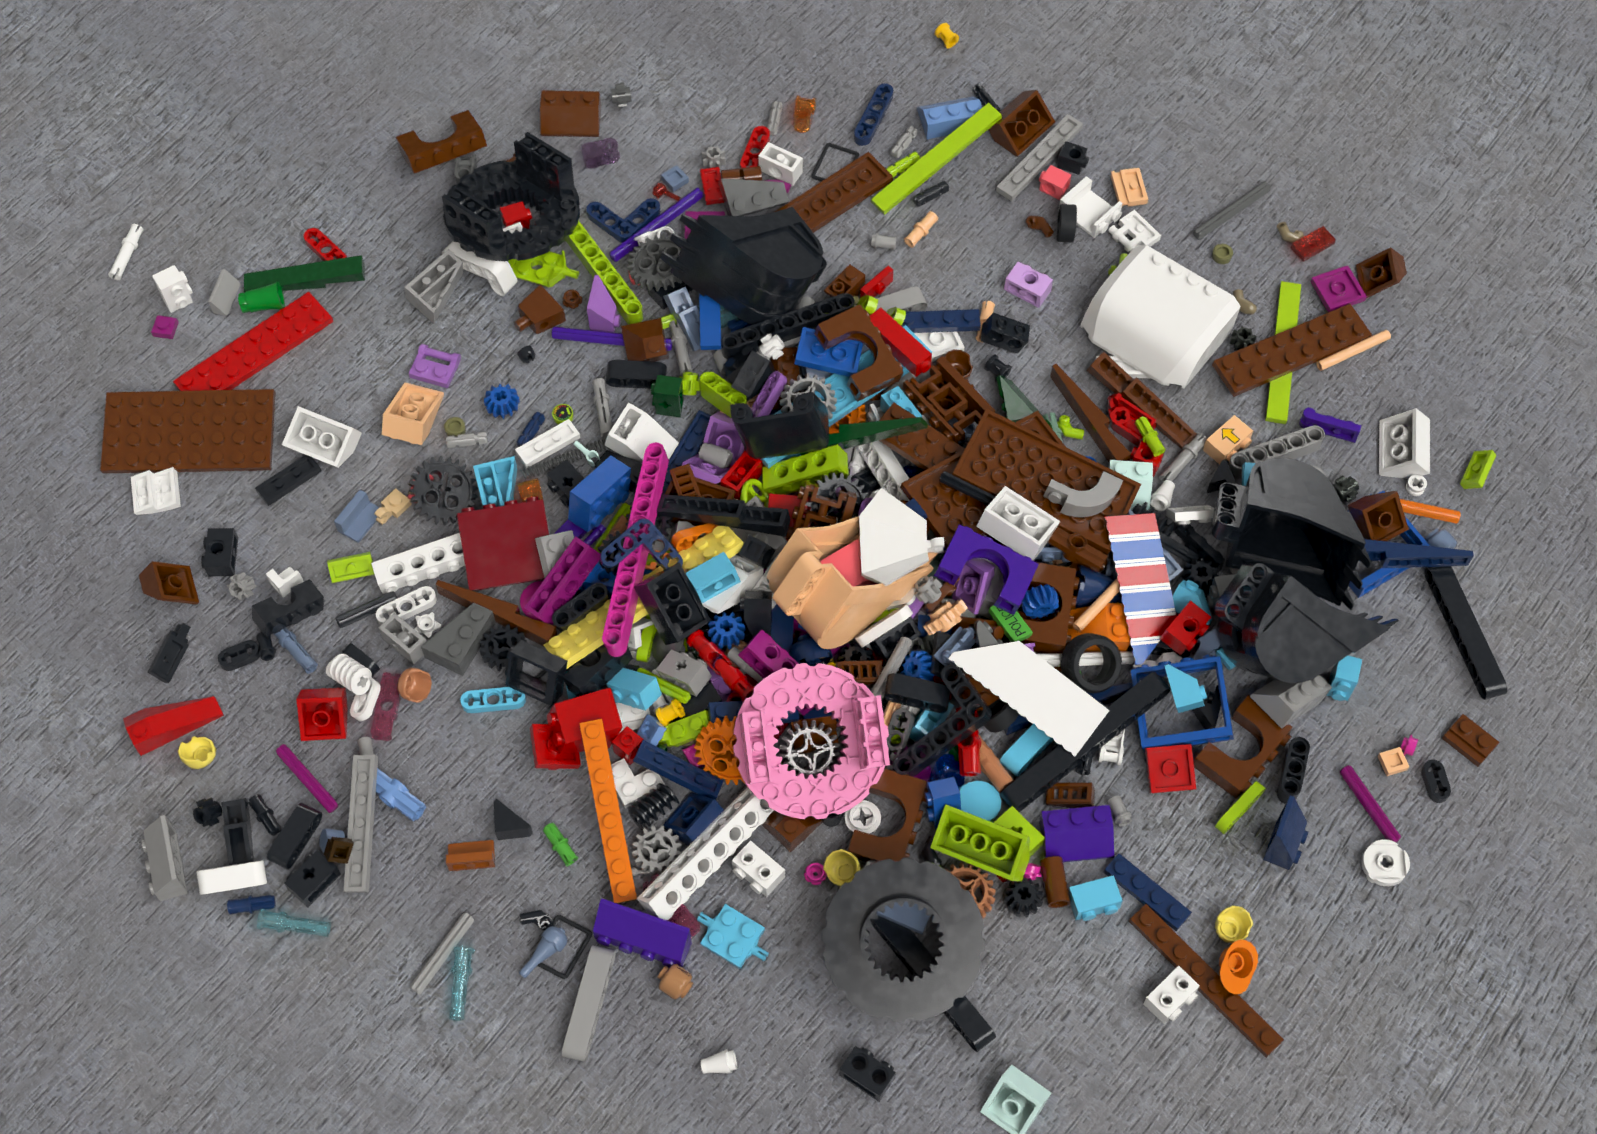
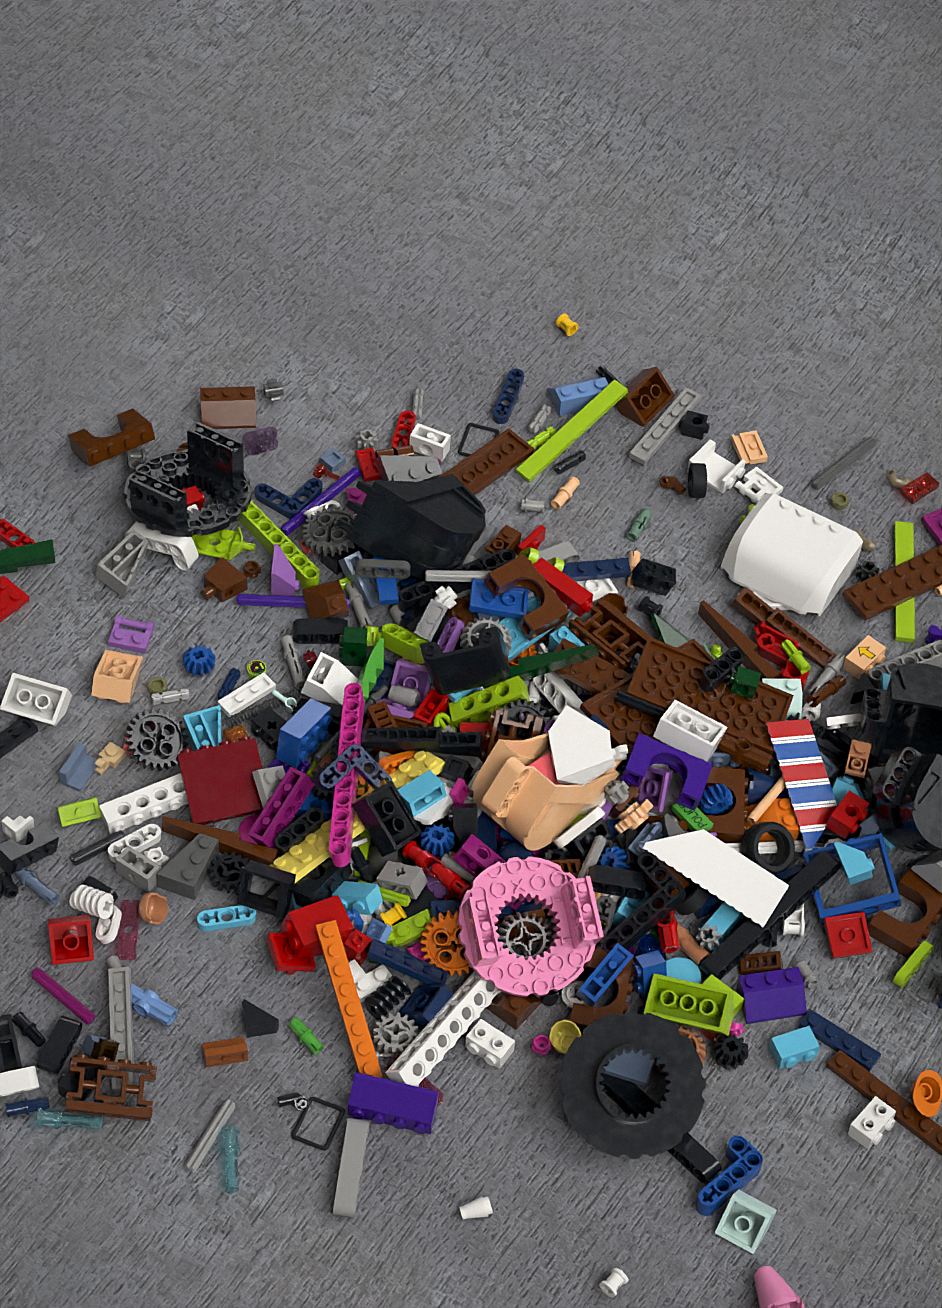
camera: 10 degrees left, 10 degrees down
black hinge [517,345,536,364] -> none
sand blue piece [519,926,567,978] -> none
medium nougat head [657,964,694,1000] -> none
medium azure plate [697,904,769,969] -> none
clear orange piece [794,95,816,133] -> none
black brick [839,1046,896,1102] -> none
lavender brick [1004,262,1053,308] -> none
coral brick [1039,165,1071,200] -> none
reddish brown pin [1040,856,1071,908] -> none
light grey arch [1043,471,1123,517] -> none
black slope [1192,685,1221,730] -> none
light yellow hair [1215,905,1253,943] -> none
none -> reddish brown fence [64,1054,157,1121]
none -> dark red plate [303,650,317,668]
none -> dark grey bar [313,685,388,762]
none -> blue arm [346,909,364,932]
none -> black axle [351,846,376,884]
none -> dark grey beam [355,559,411,579]
none -> bright green slope [357,638,384,702]
none -> light grey axle [425,570,491,582]
none -> dark pink tile [449,778,470,803]
none -> blue slope [576,943,633,1007]
none -> sand green pin [626,508,652,542]
none -> light grey gear [696,923,722,951]
none -> blue beam [696,1135,763,1216]
none -> black beam [699,647,745,692]
none -> dark green brick [729,666,761,699]
none -> reddish brown pin [807,675,846,707]
none -> nougat slope [845,739,872,778]

